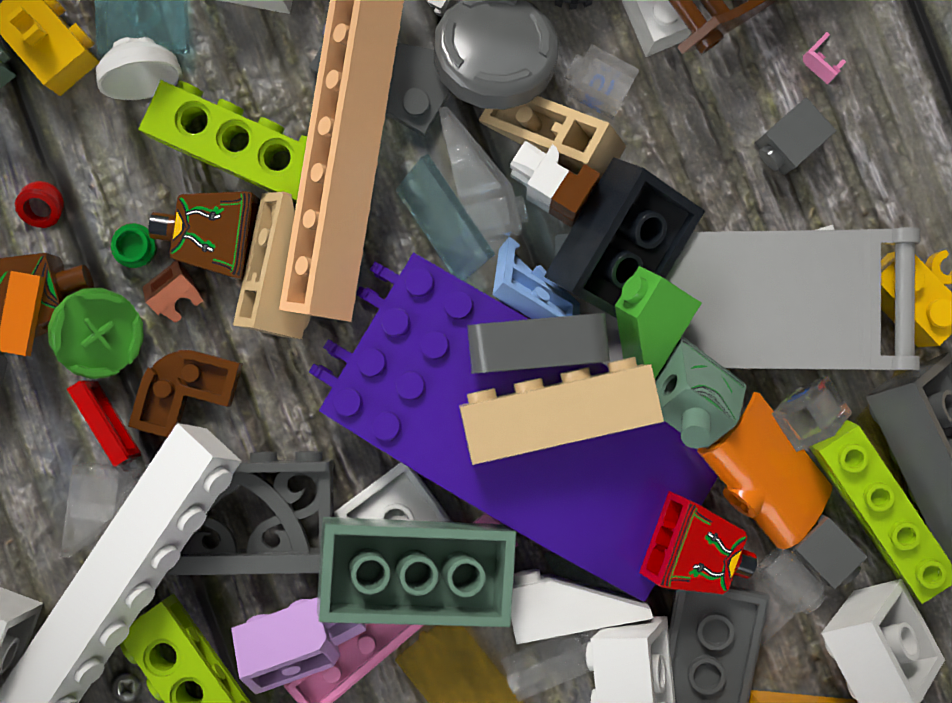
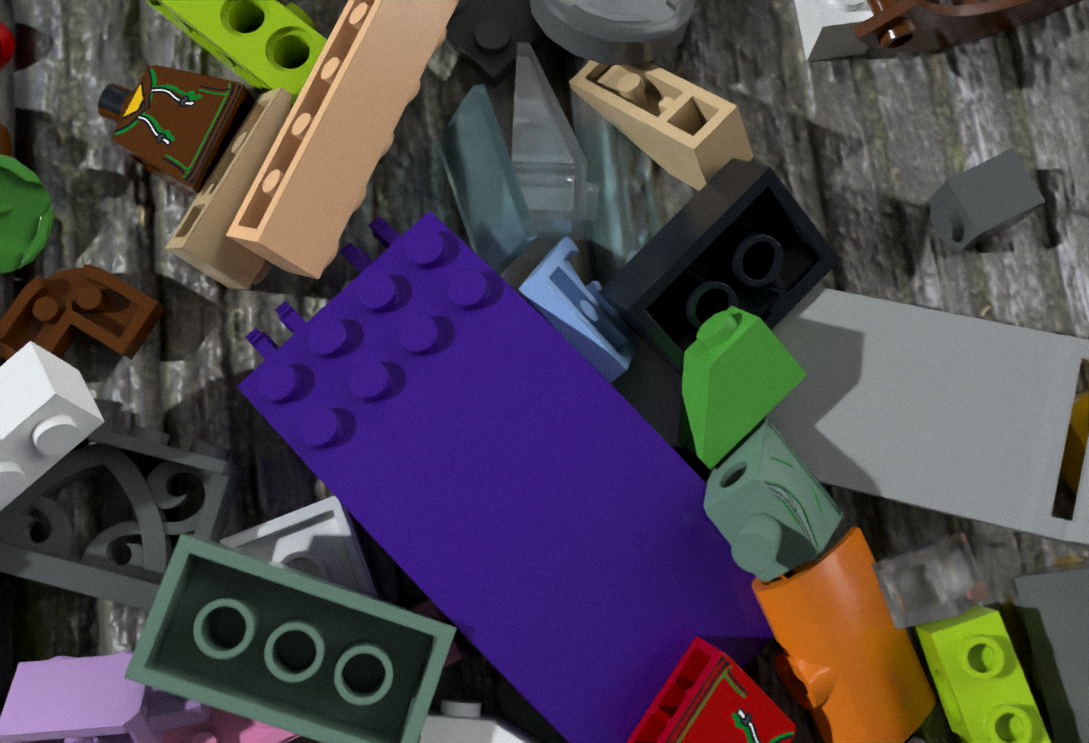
camera: 20 degrees right, 10 degrees down
green plate [111,223,157,268] -> none
copper tile [142,260,203,323] -> none
tan brick [459,357,664,465] -> none
dark grey beam [467,313,610,374] -> none
hips [510,141,601,227] -> none
clear brick [564,44,639,120] -> none
bright pink piece [803,32,846,85] -> none

